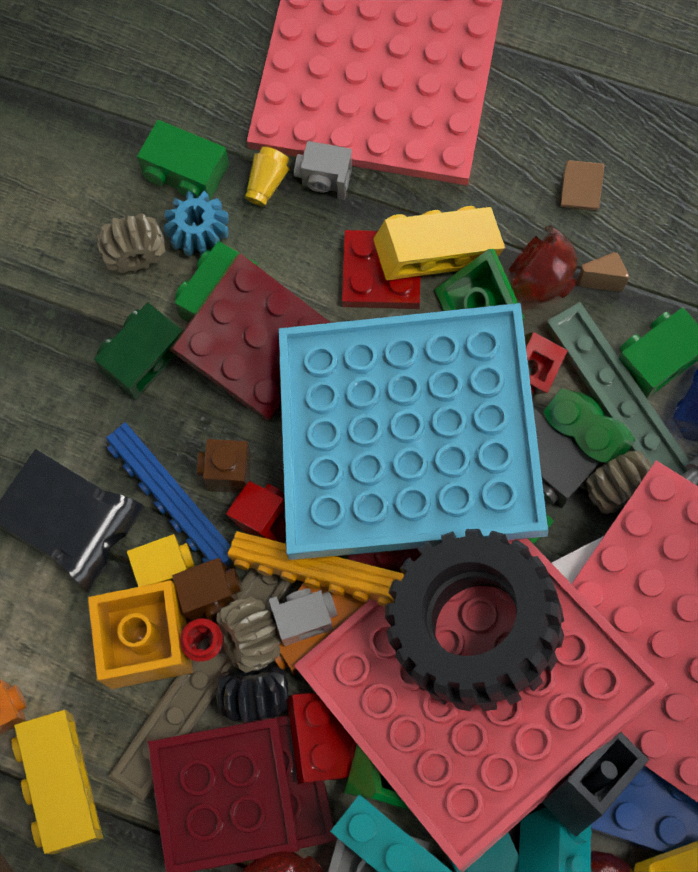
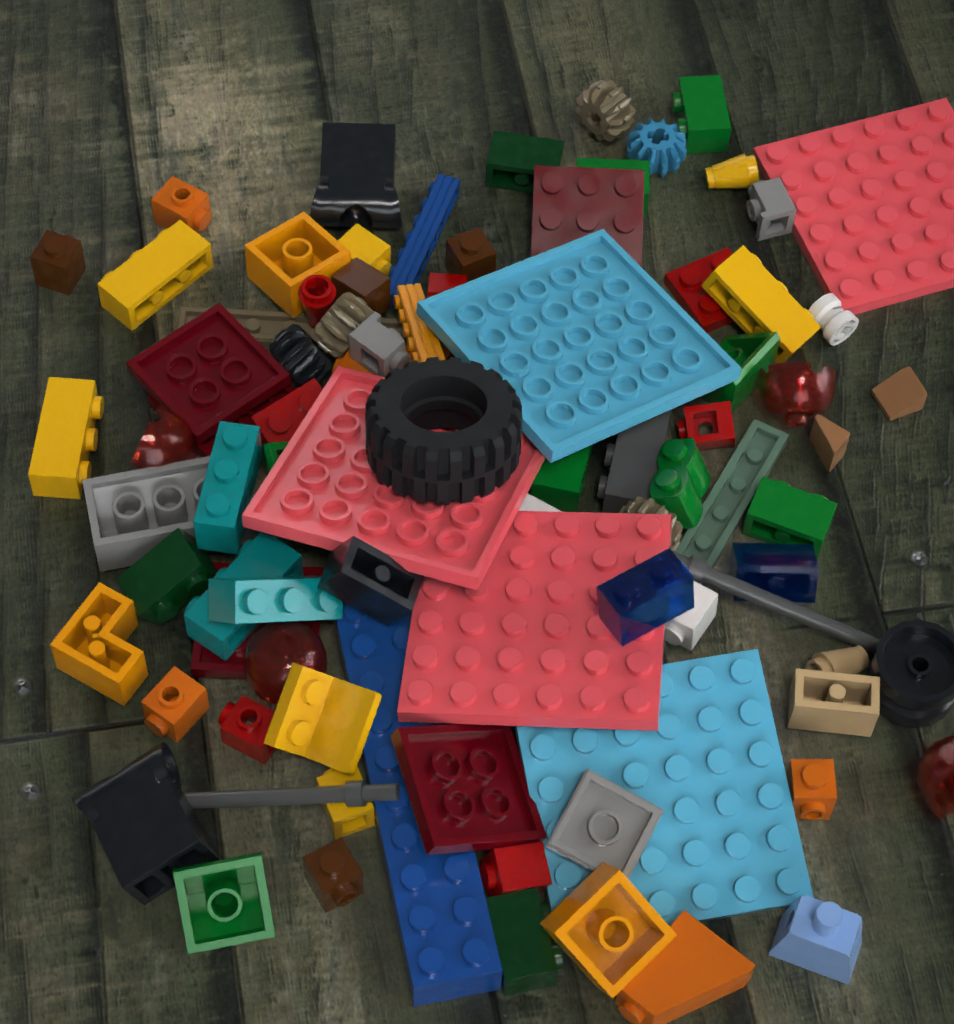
camera: 55 degrees right, 15 degrees down
none -> white wheel [808,293,859,346]

